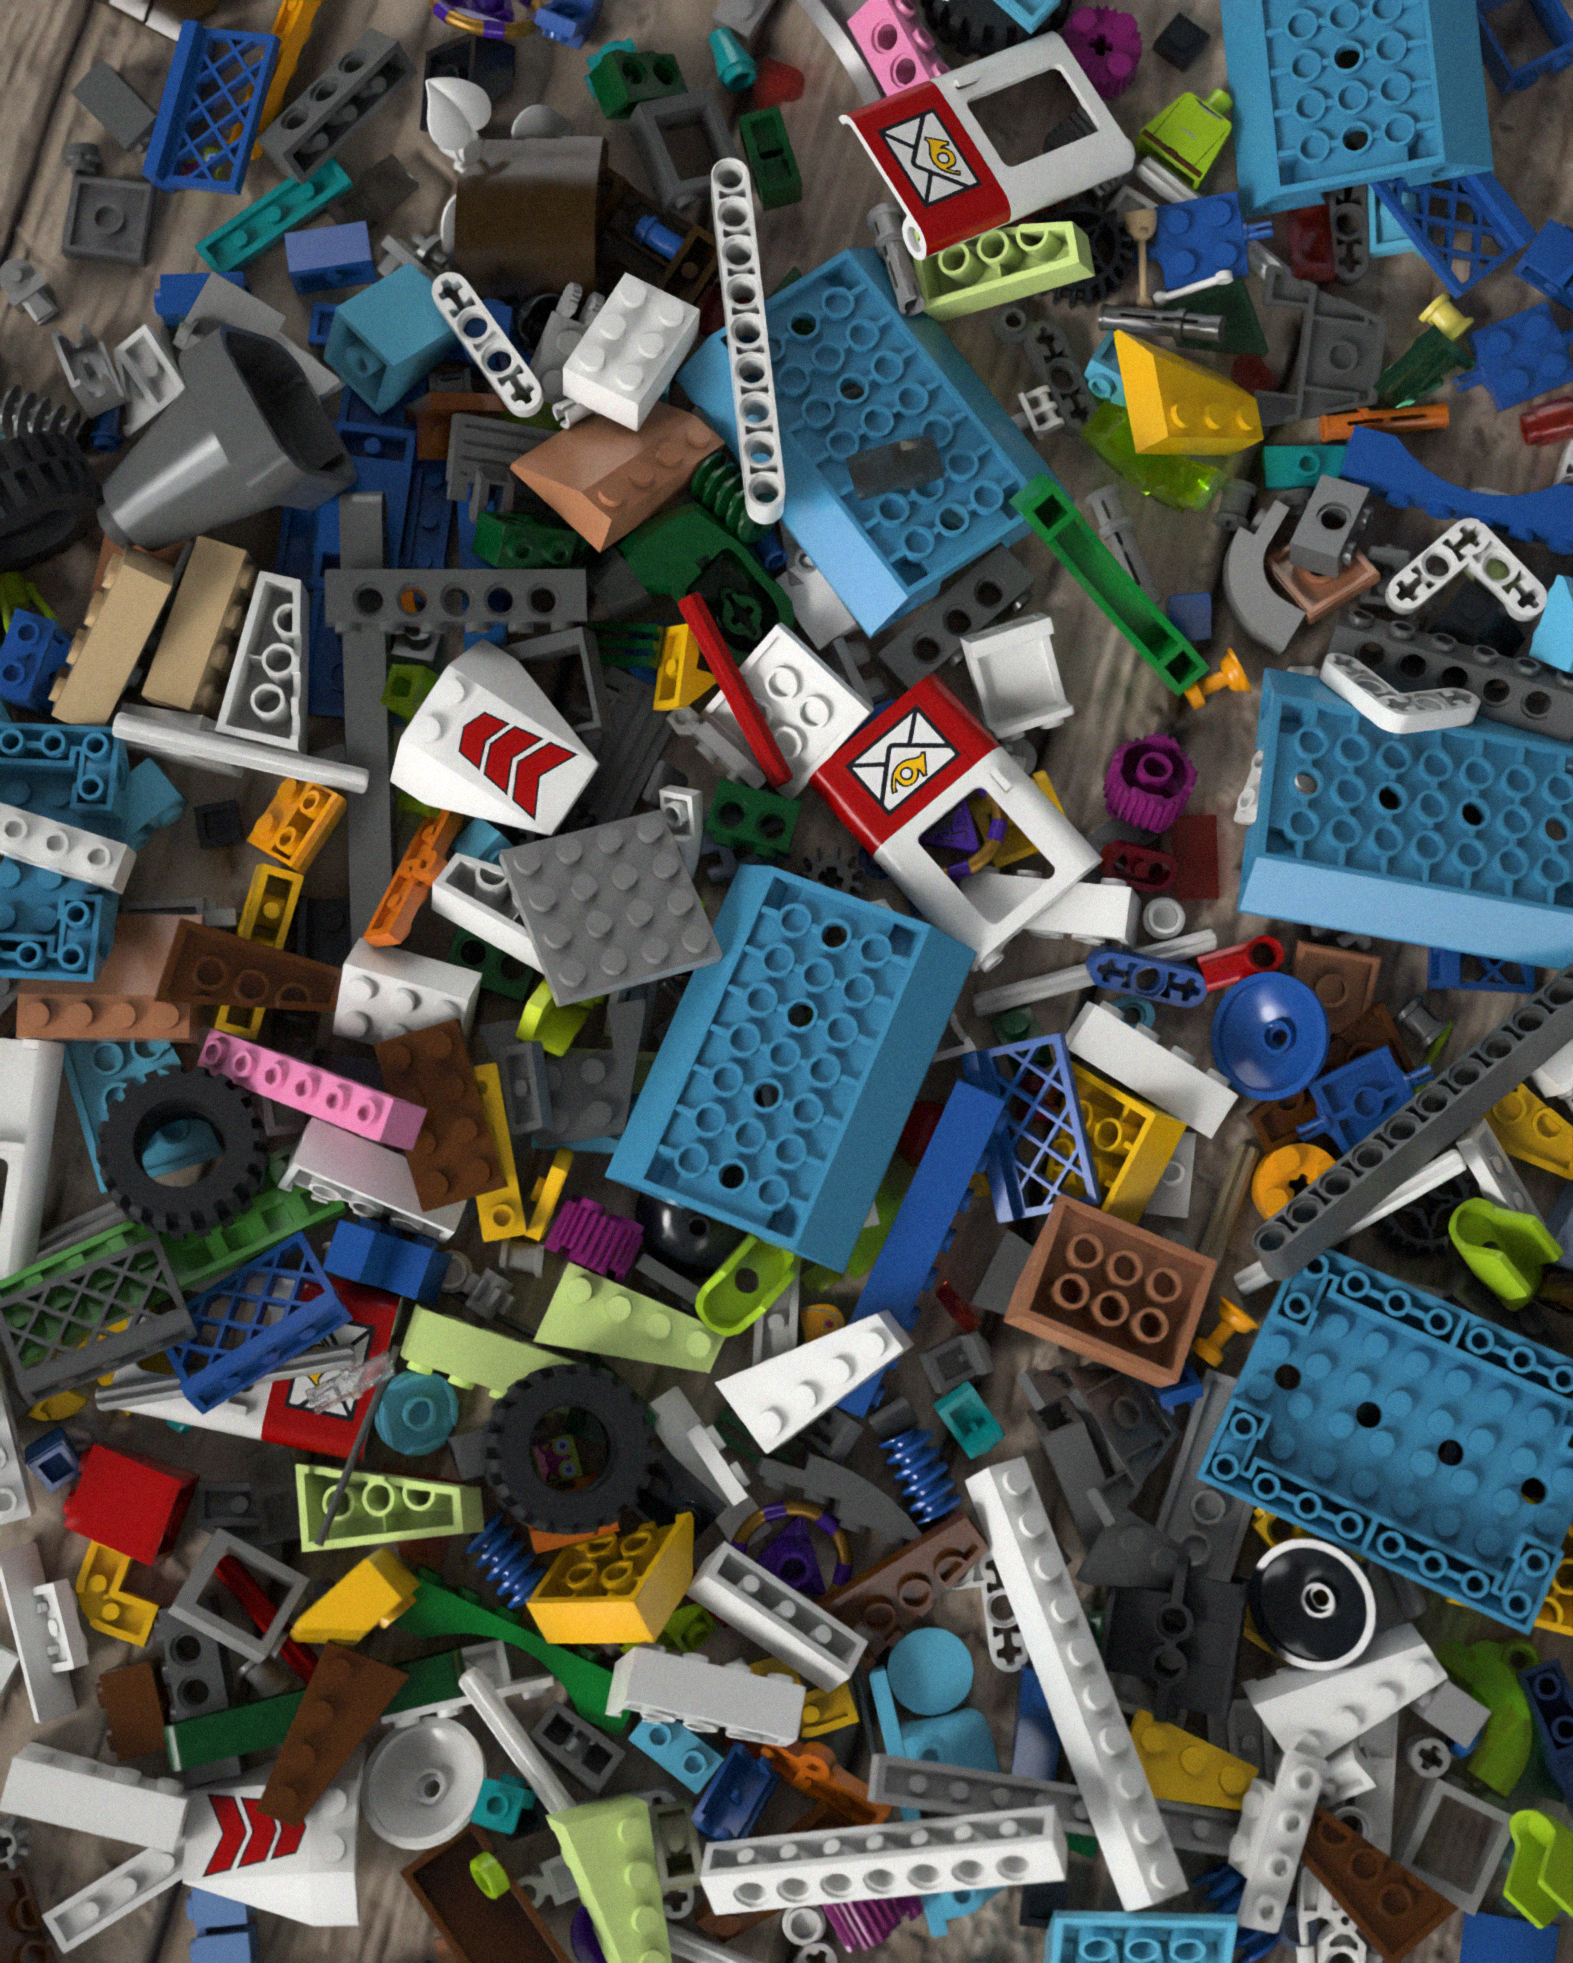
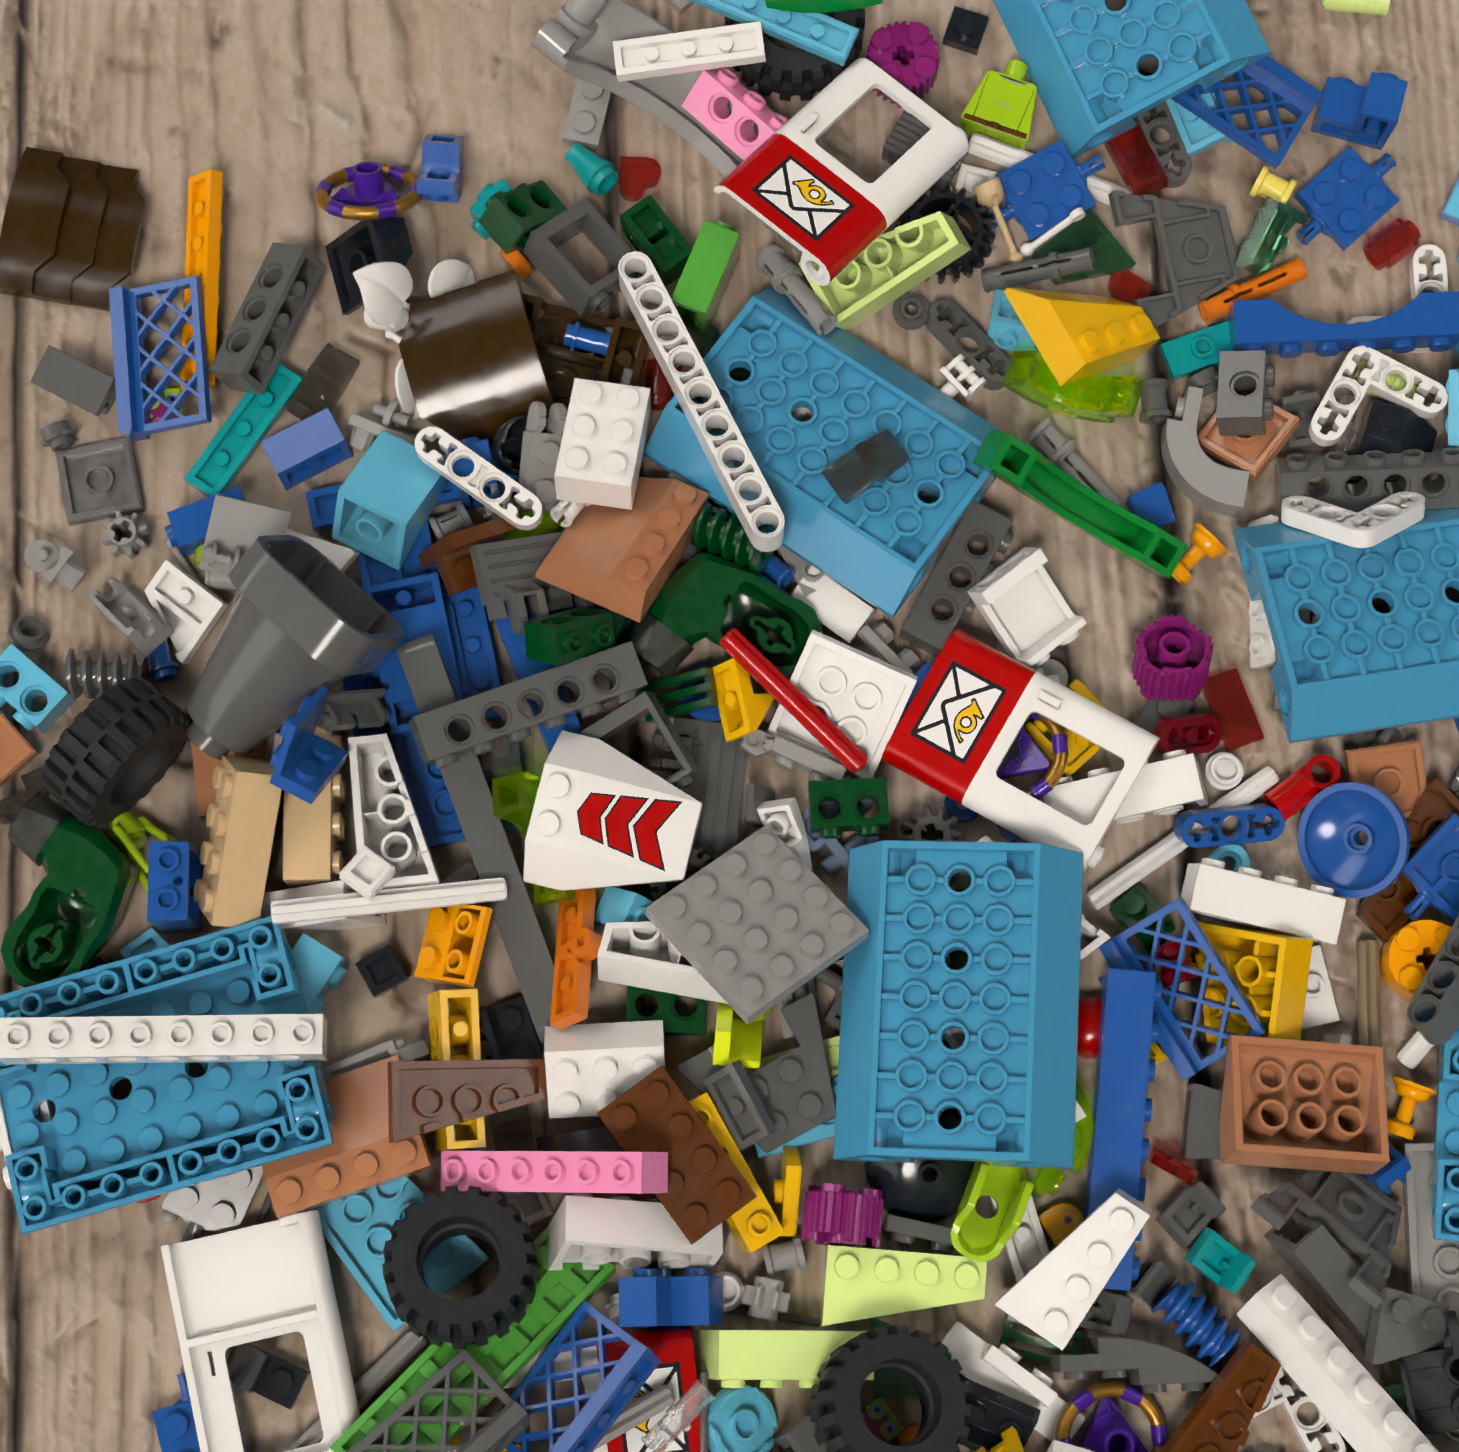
camera: 25 degrees left, 5 degrees down
none -> light grey gear [101,511,150,560]
none -> blue bracket [269,685,348,805]
none -> dark grey hinge [317,688,390,732]
none -> white tile [339,845,396,901]
none -> orange tile [499,250,533,281]
none -> bright green brick [671,220,740,337]

